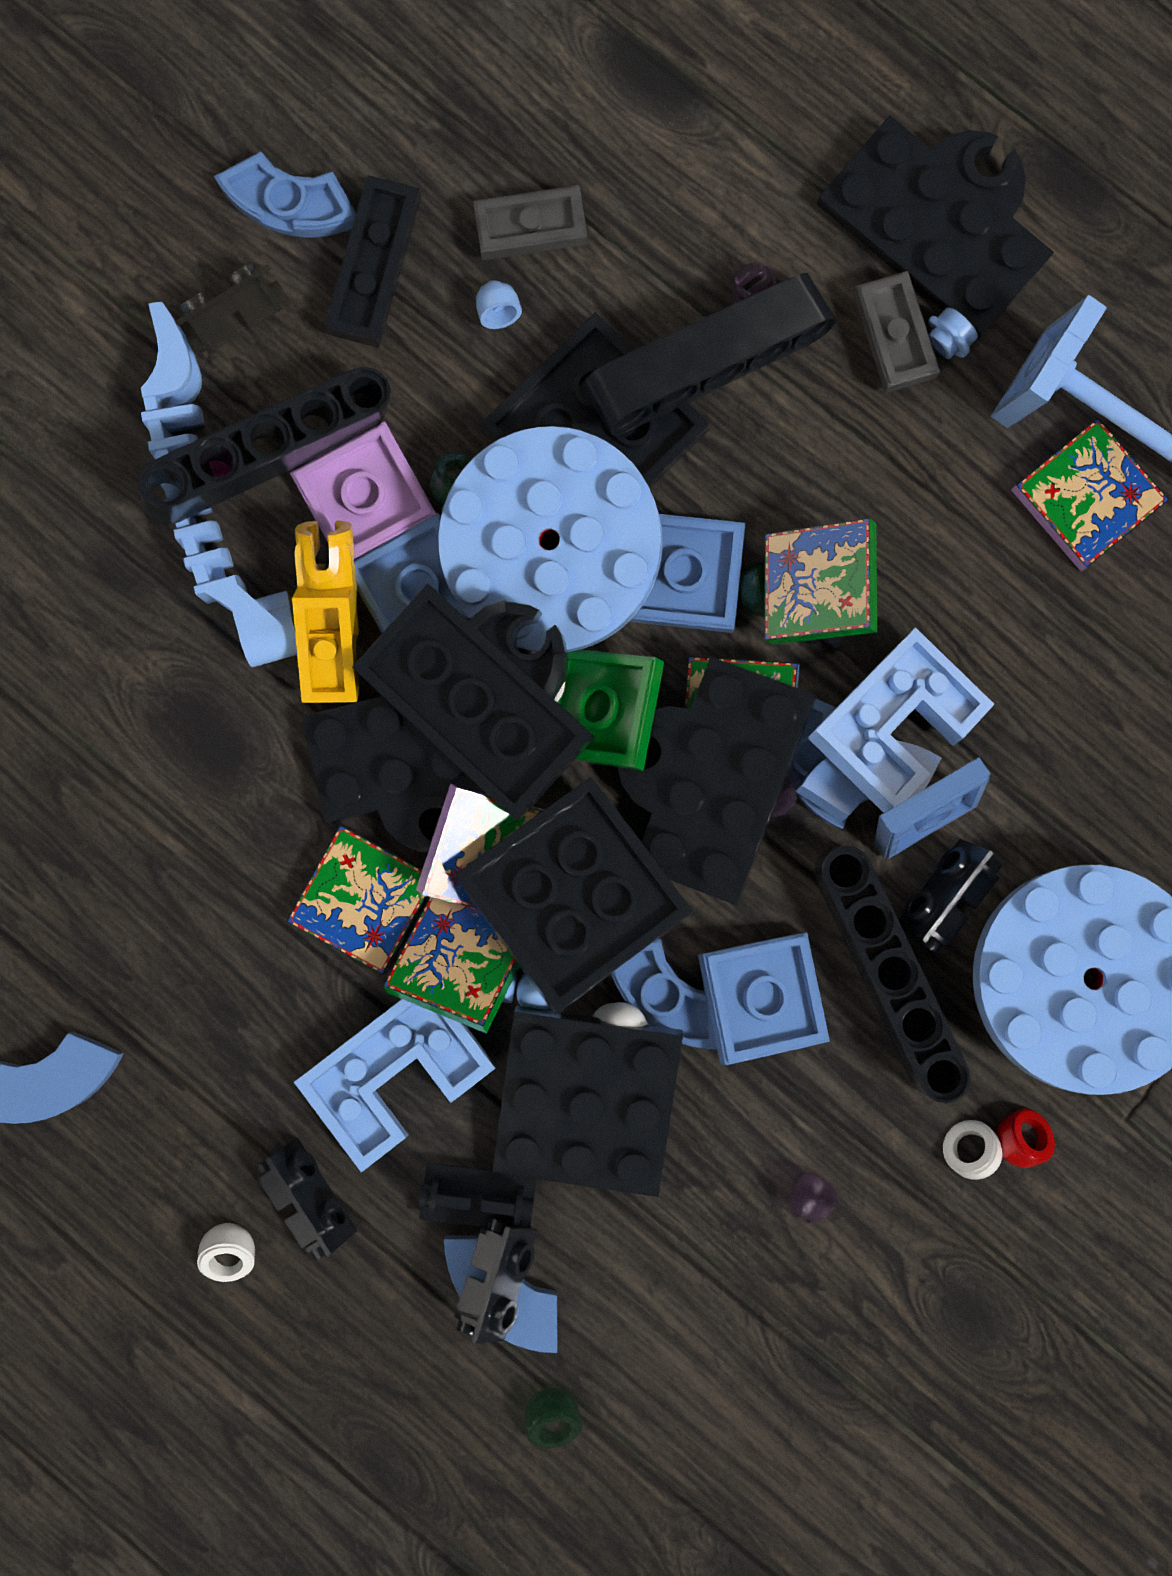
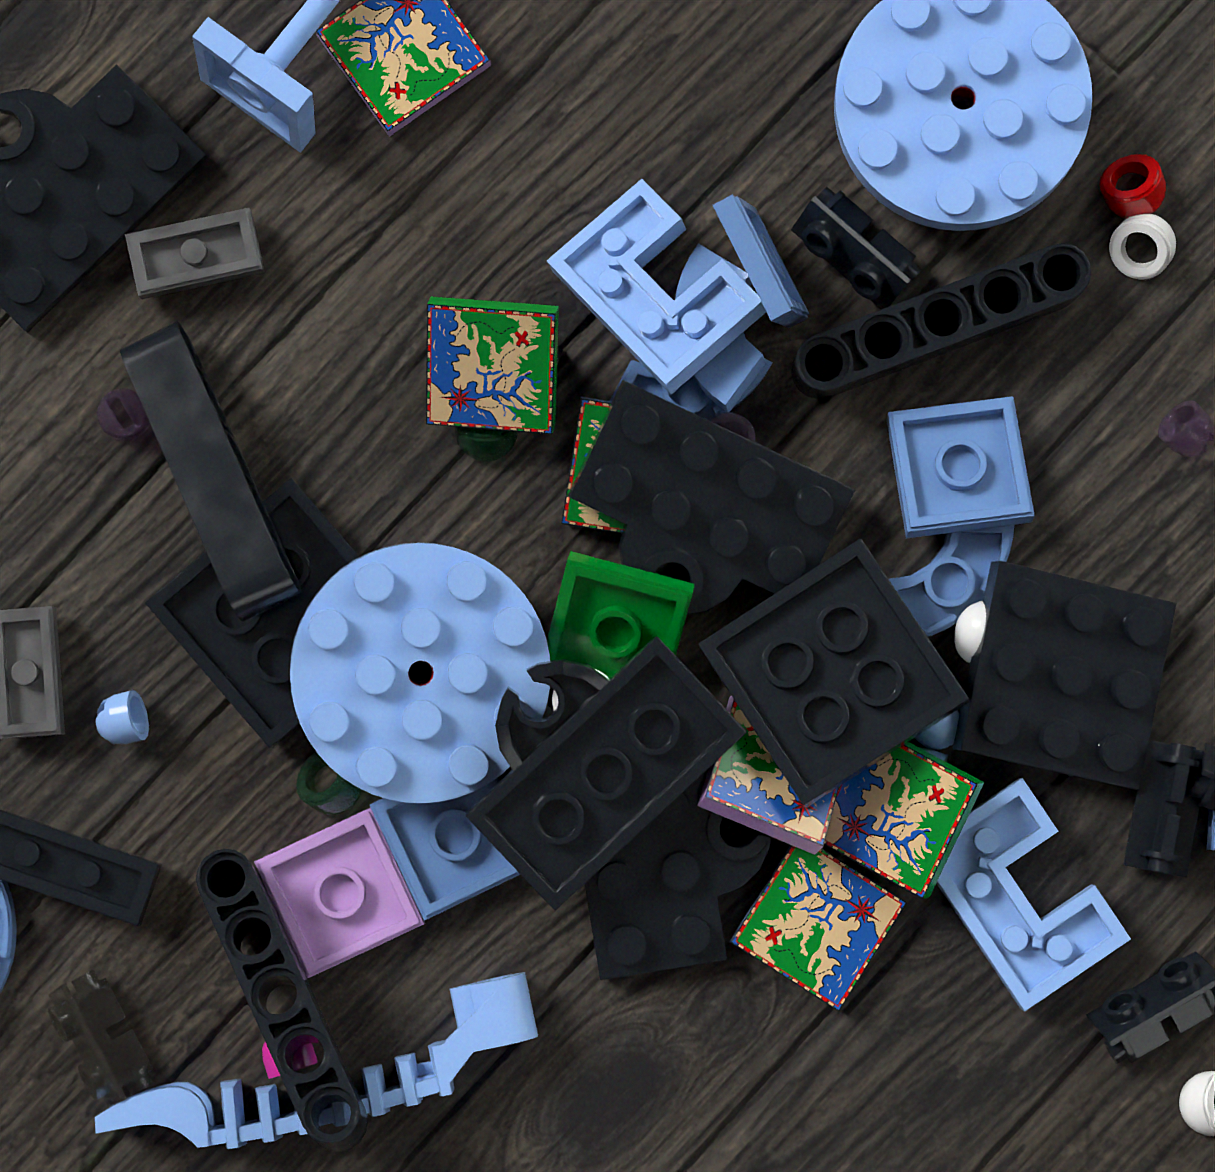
camera: 95 degrees left, 0 degrees up
yellow plate [292,520,359,703] -> none
medium blue tile [629,514,745,633] -> none
light blue plate [928,308,978,359] -> none

